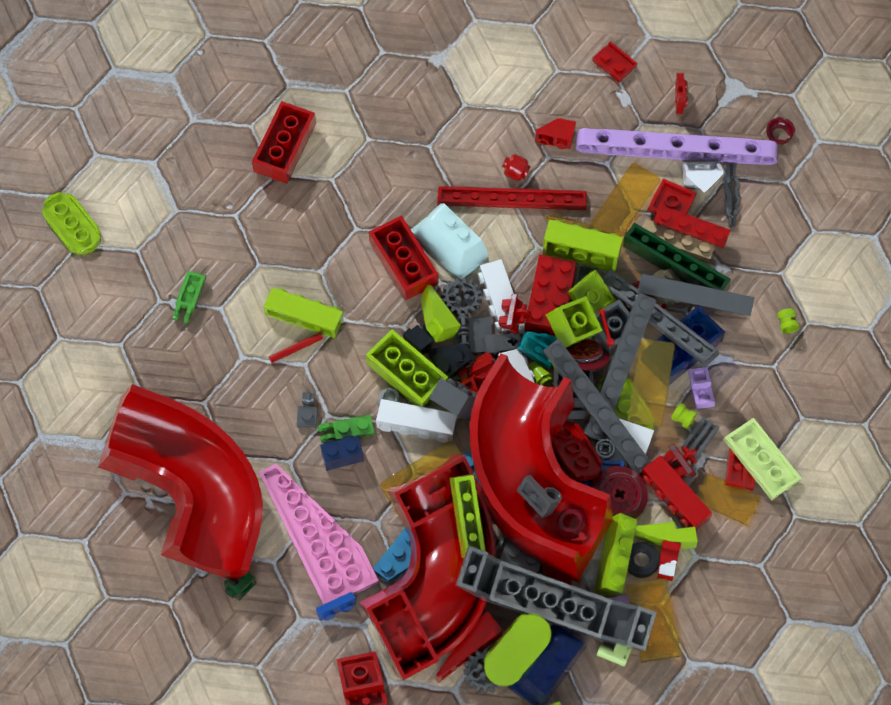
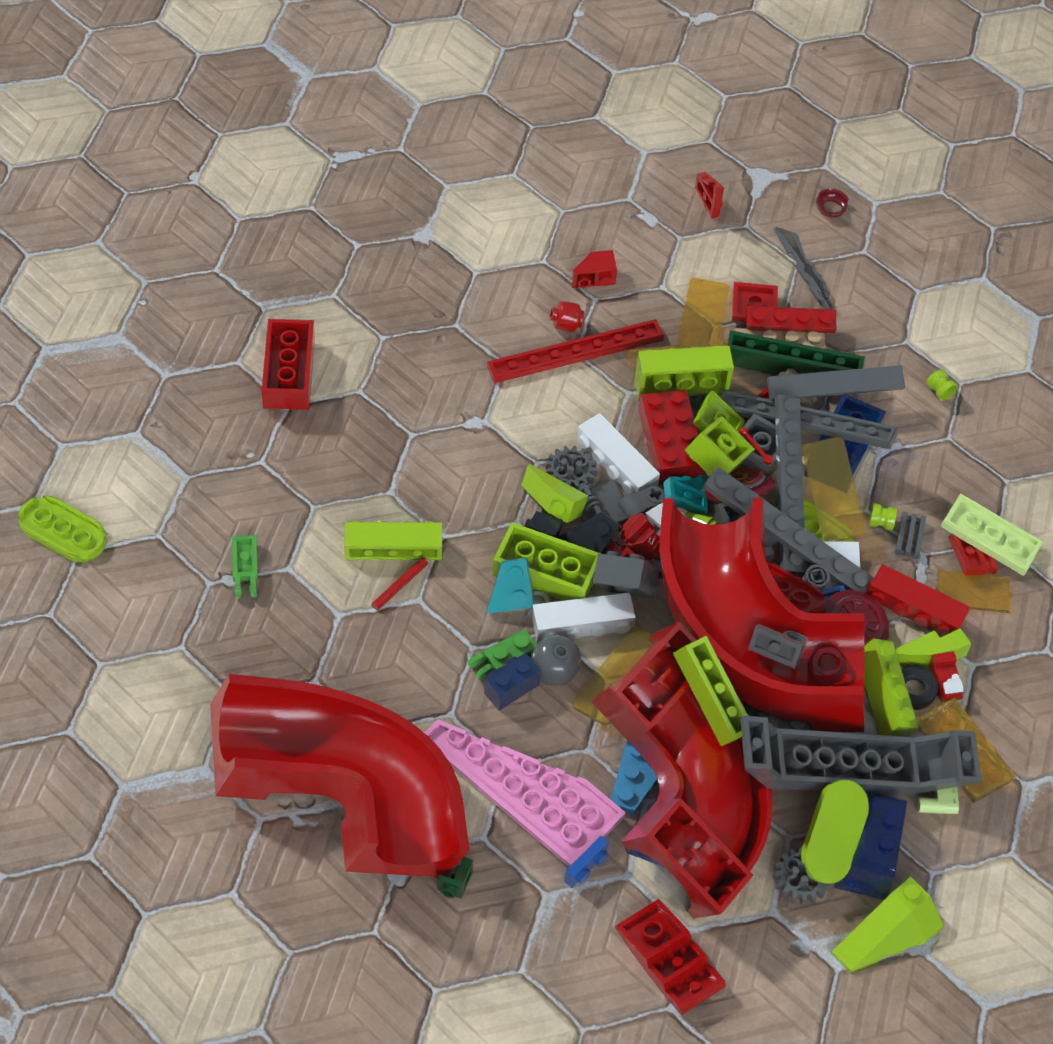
camera: 25 degrees left, 10 degrees down
dark grey plate [297,391,318,428] -> none
red brick [369,215,439,301] -> none
light aqua windscreen [411,204,489,281] -> none
red slope [436,612,503,683] -> none
red hips [498,294,531,334] -> none
lavender beam [576,128,778,165] -> none
red plate [593,41,637,83] -> none
red hips [663,444,698,479] -> none
white slope [682,161,723,193] -> none
lavender slope [688,367,715,409] -> none
none -> teal wing [487,558,535,613]
none -> dark grey cylinder [530,635,581,686]

